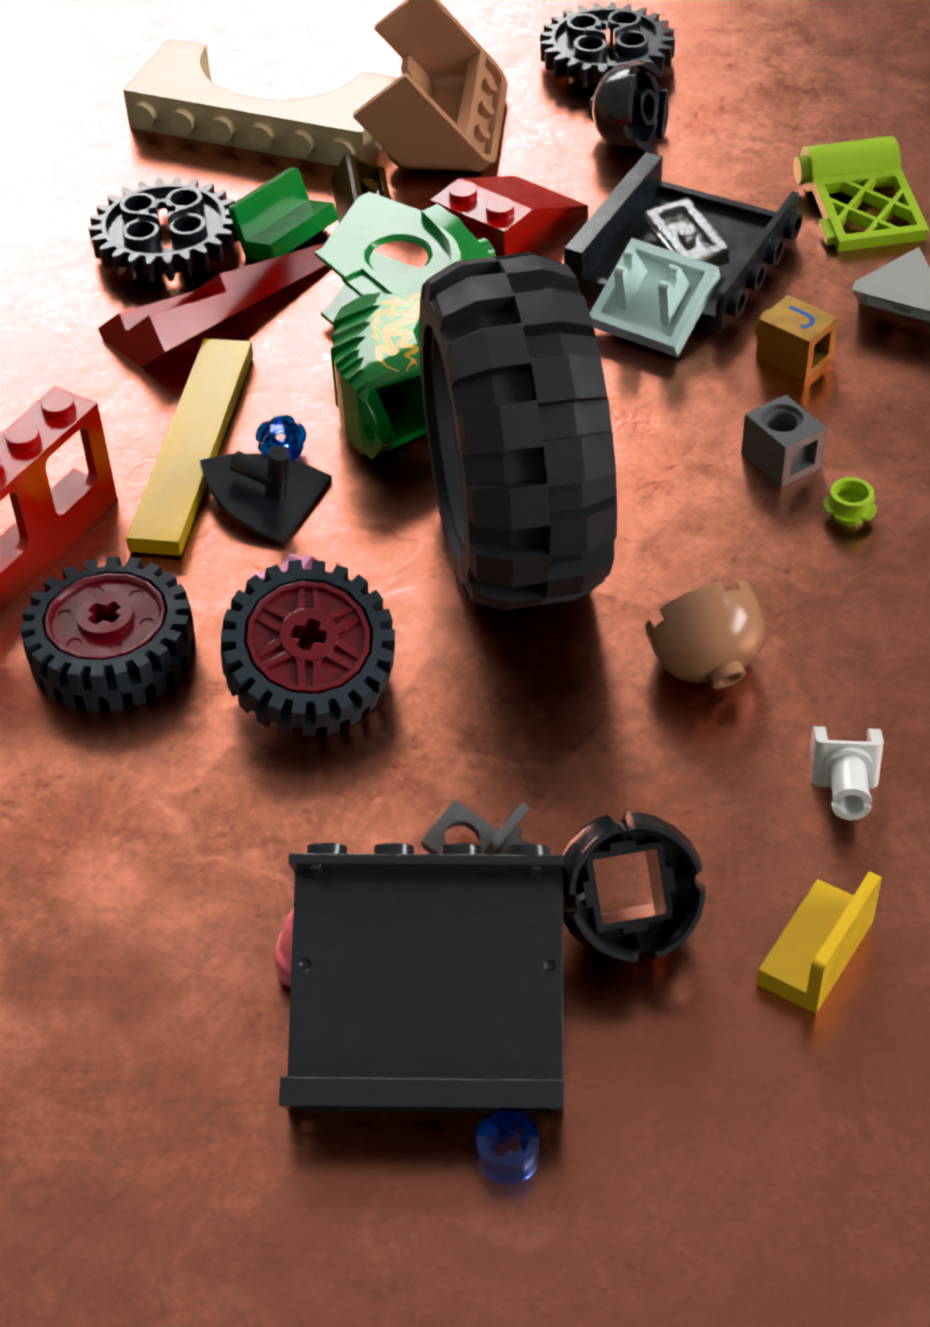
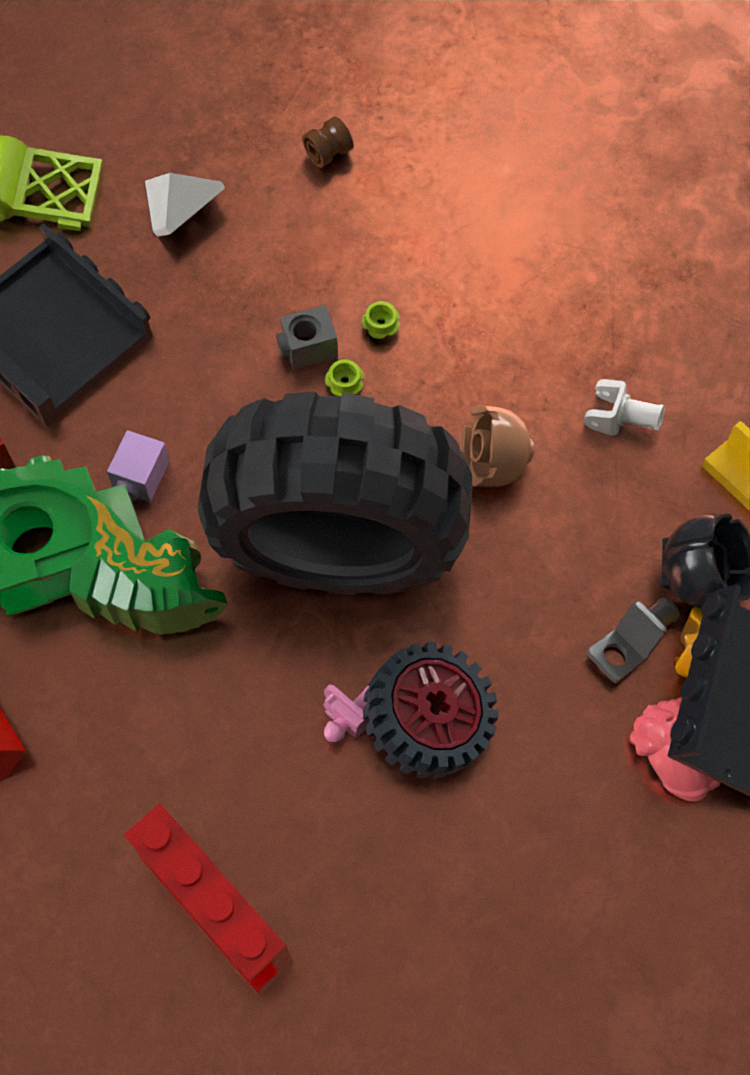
camera: 75 degrees left, 20 degrees up
black wheel [20,557,196,712] -> none
yellow tile [126,338,253,556] -> none
black shield [200,445,332,546] -> none
clear blue plate [255,414,306,460] -> none
light aqua plate [590,238,721,357] -> none
clear smoke plate [645,197,729,267] -> none
pearl gold brick [755,295,838,382] -> none
none -> lime plate [325,359,364,397]

